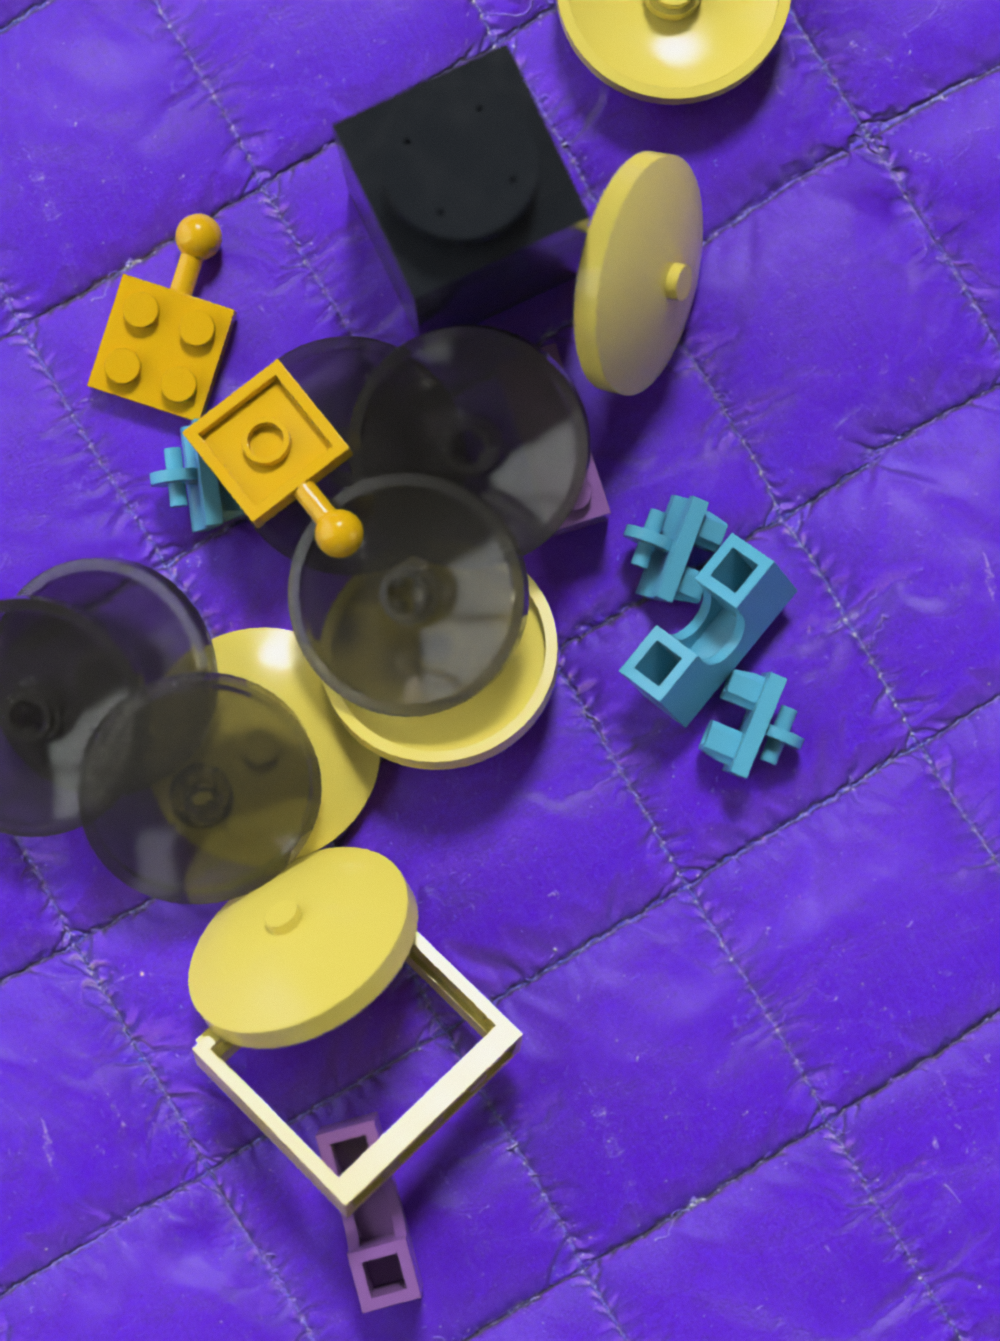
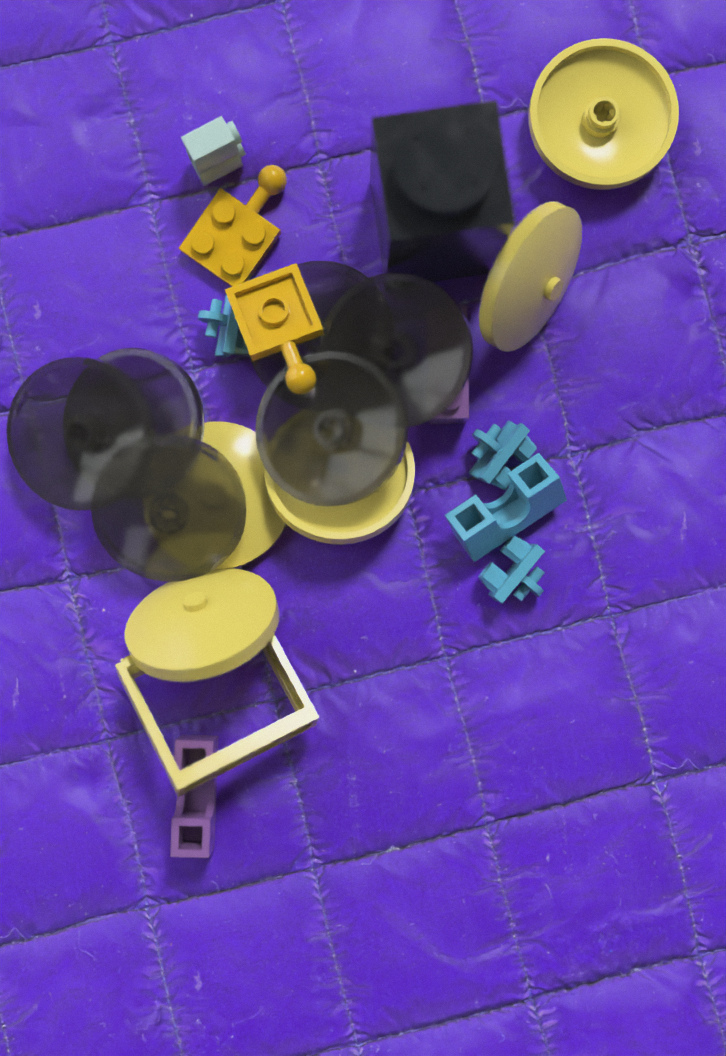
camera: 15 degrees right, 0 degrees up
none -> light aqua brick [181,116,246,186]

